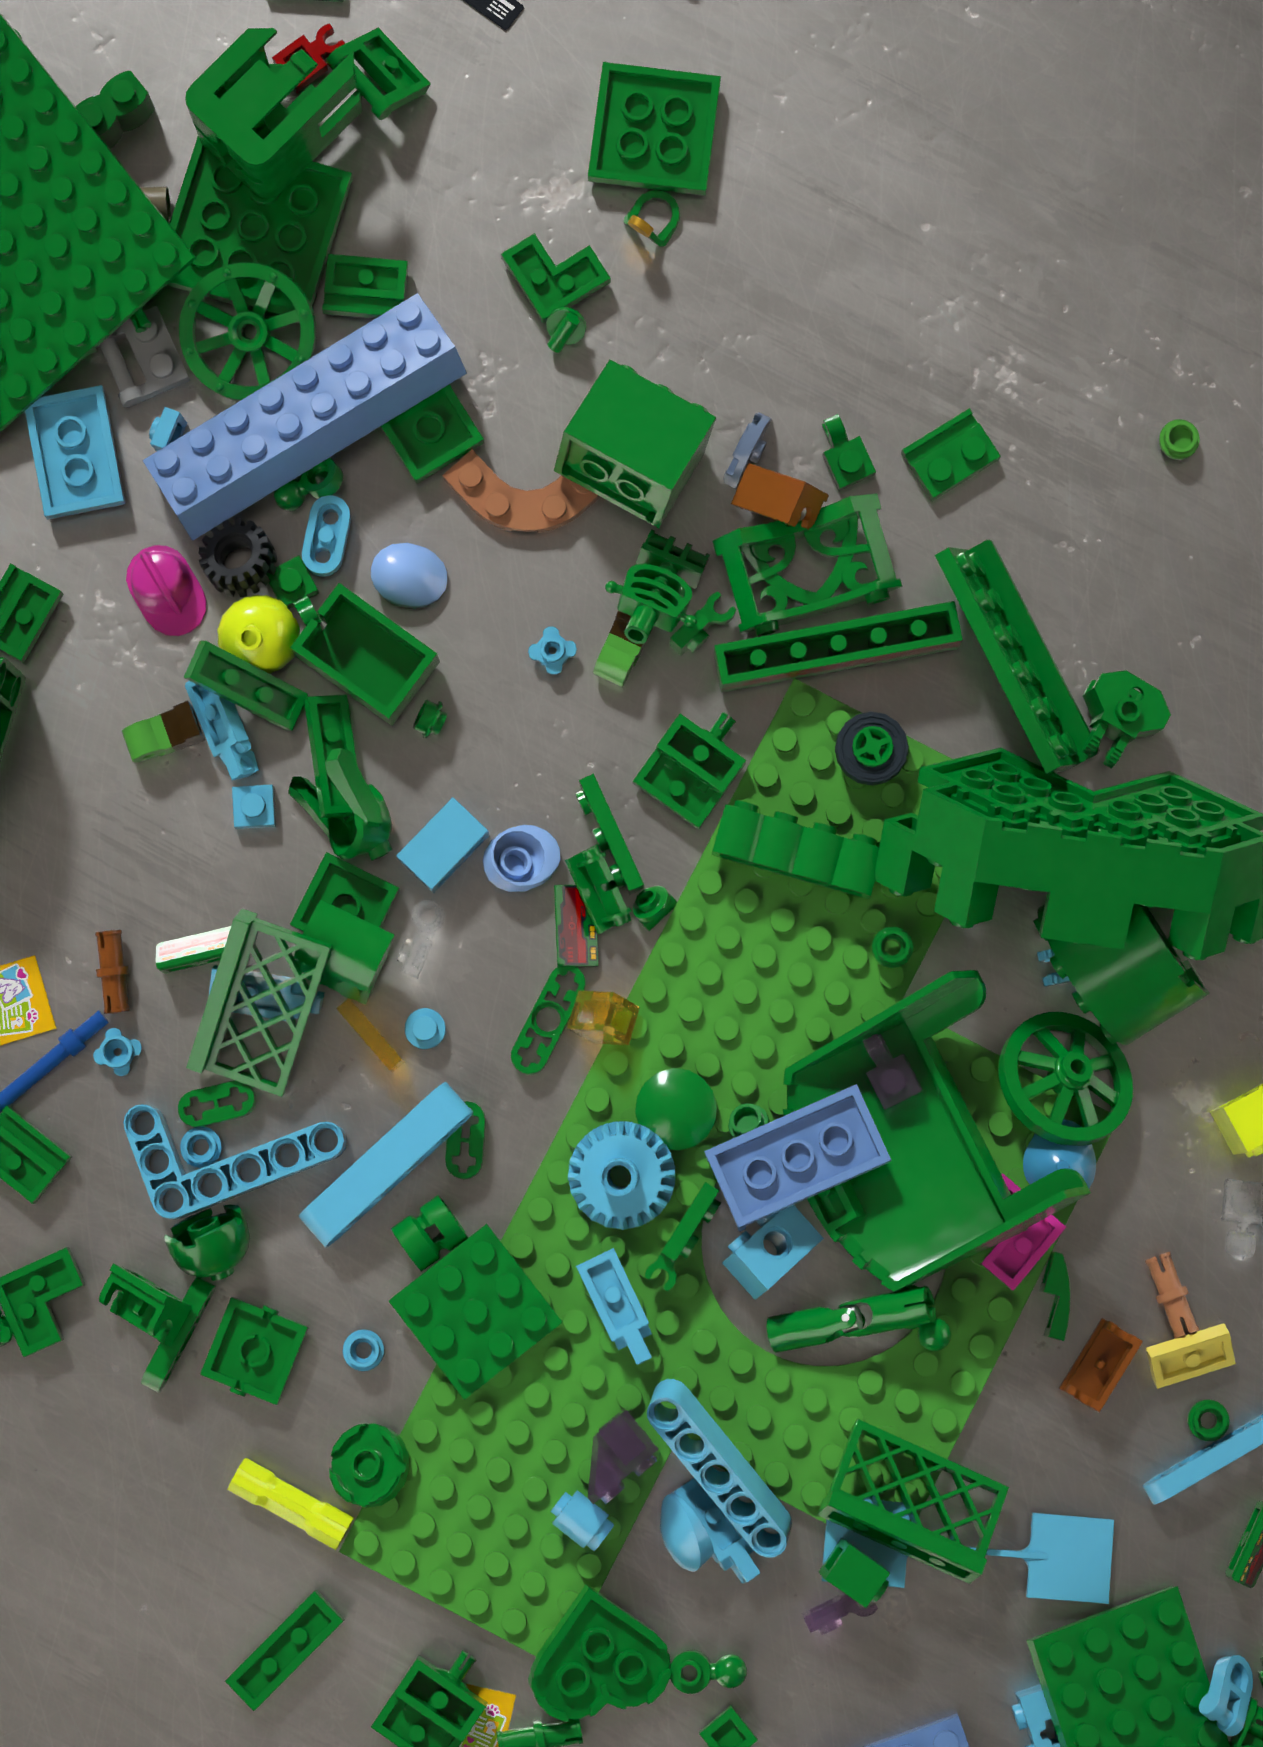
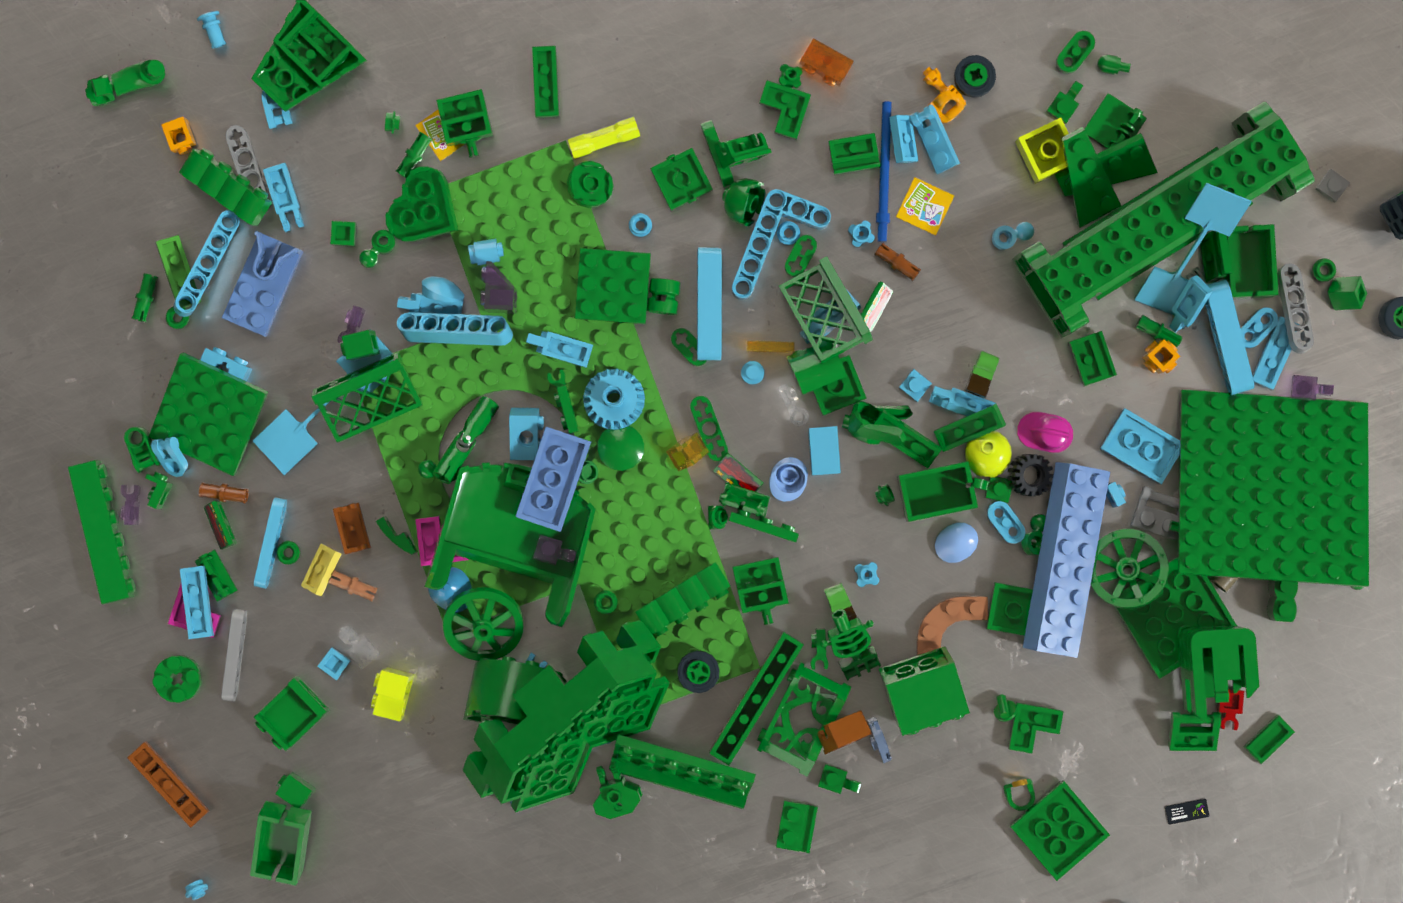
camera: 135 degrees right, 5 degrees up
green plate [322,254,408,319] -> none
none -> dark orange pin [199,482,249,504]

